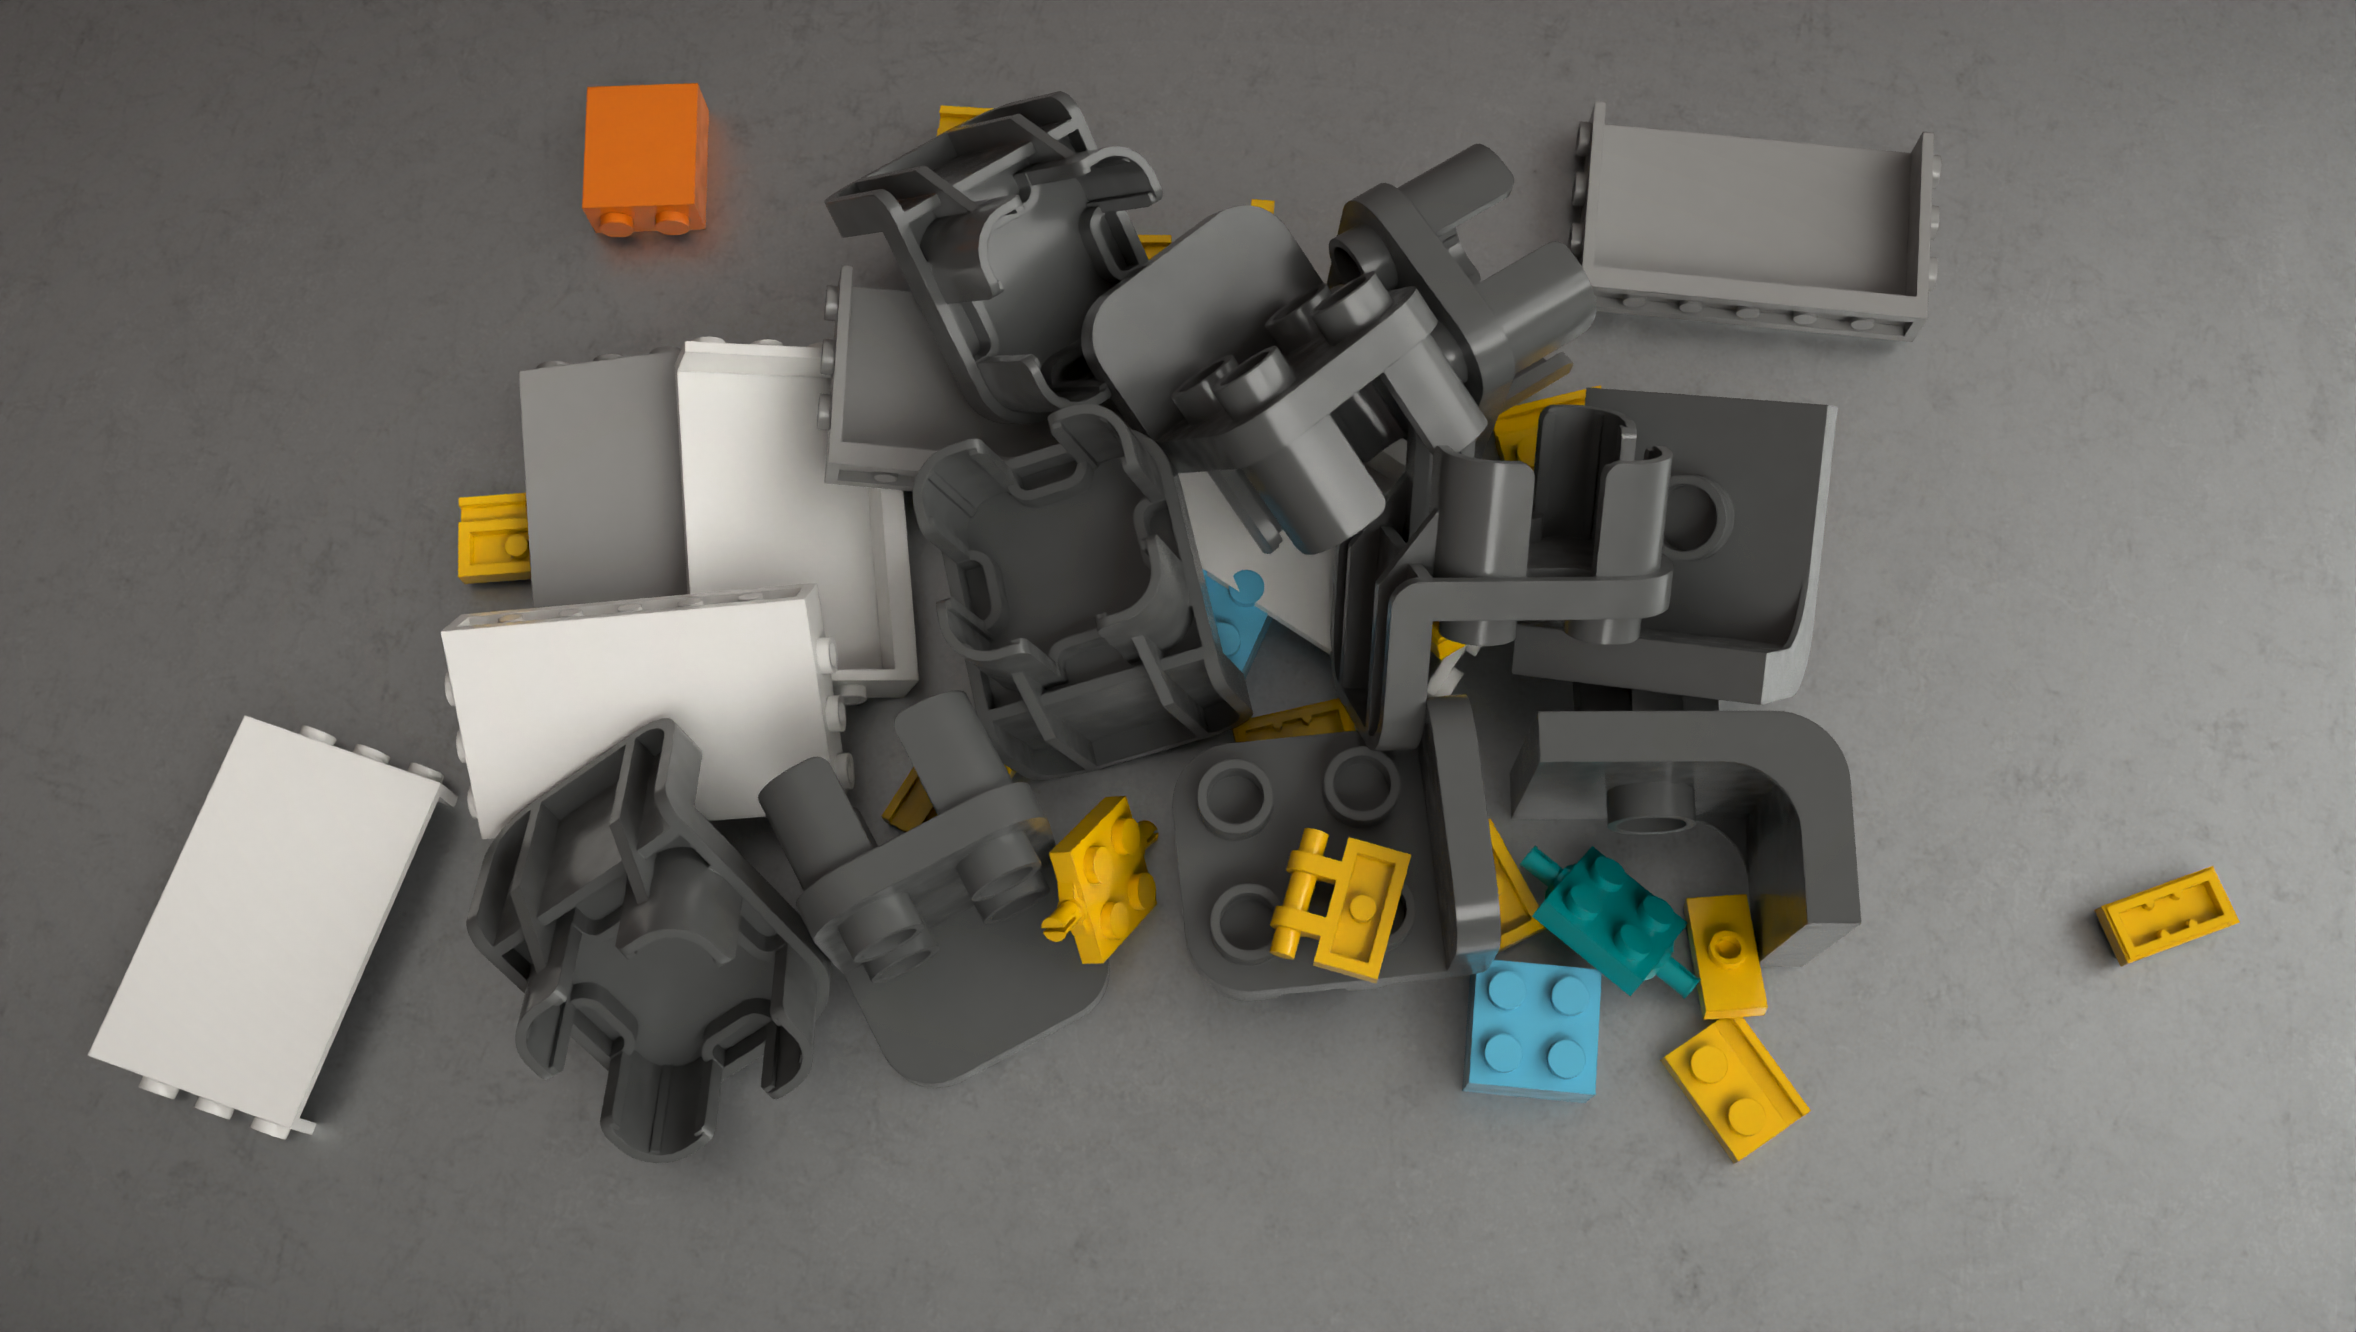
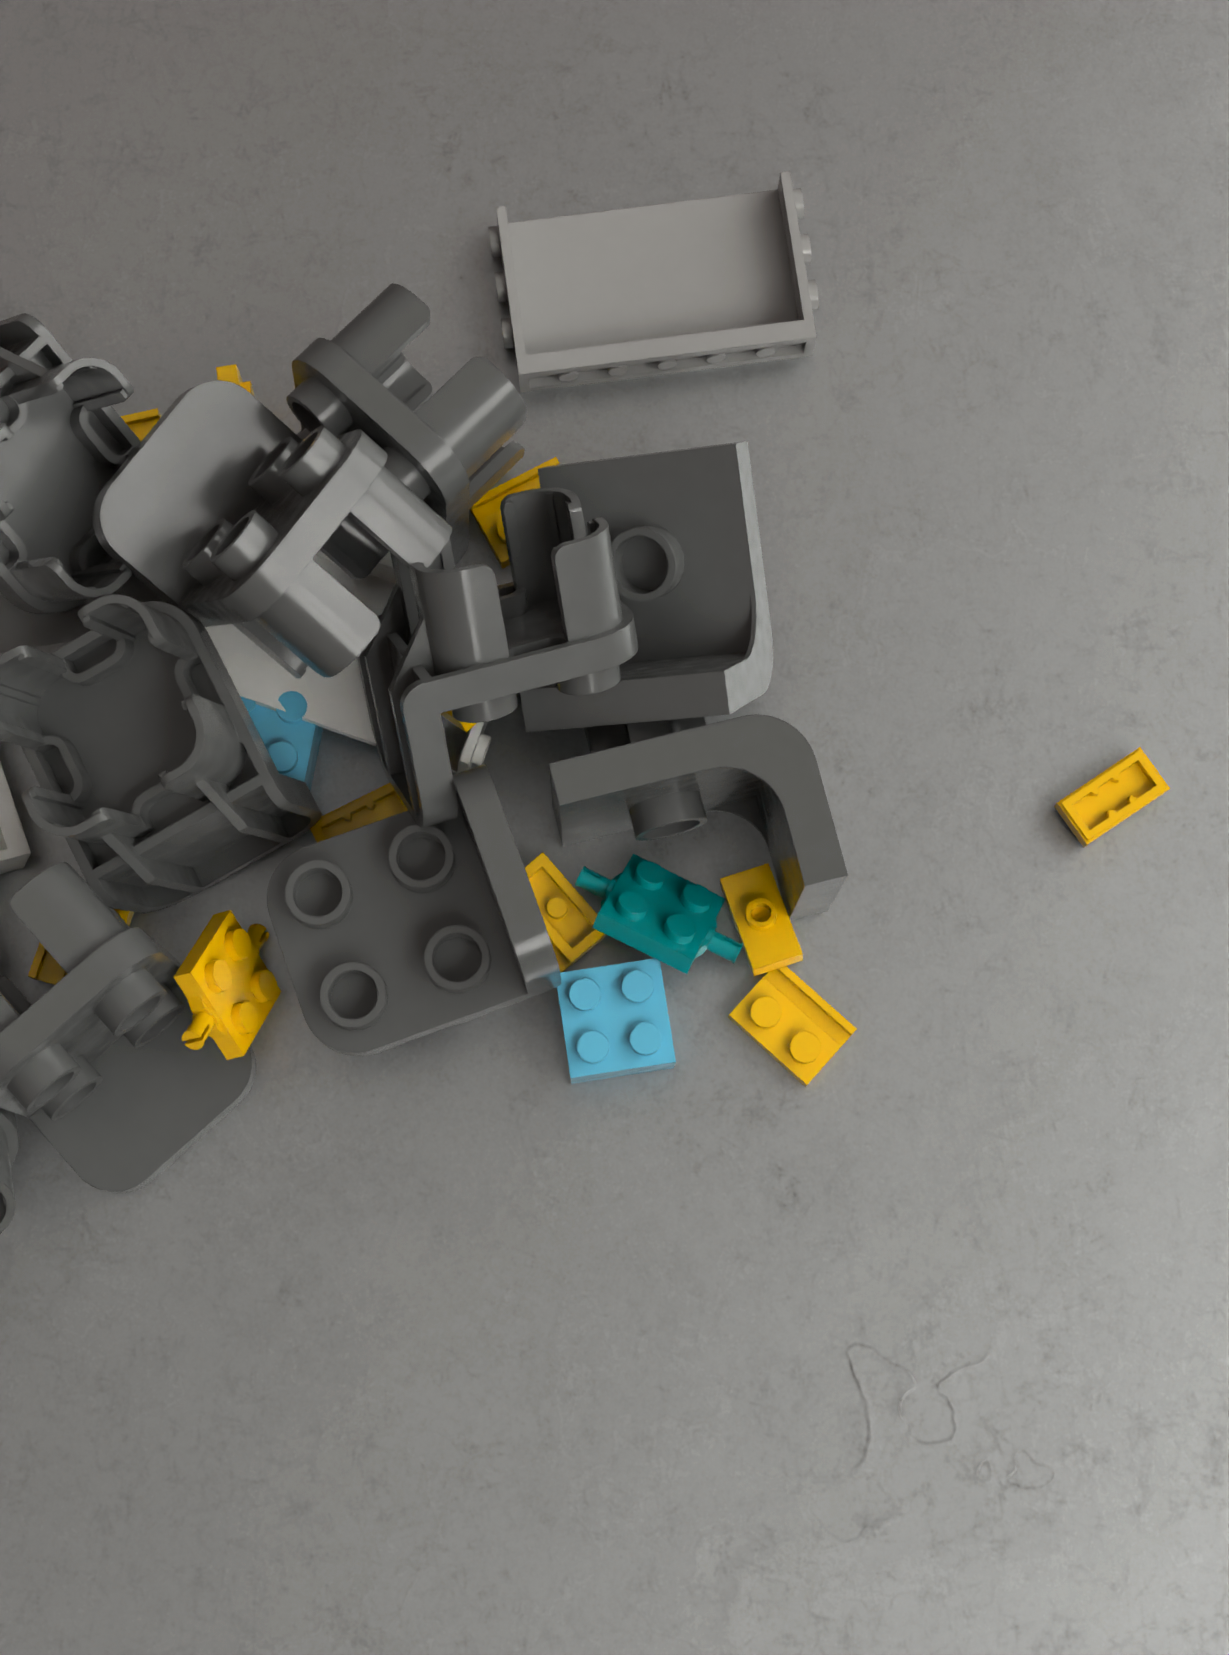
camera: 20 degrees left, 5 degrees up
yellow plate [1269,828,1412,983] -> none

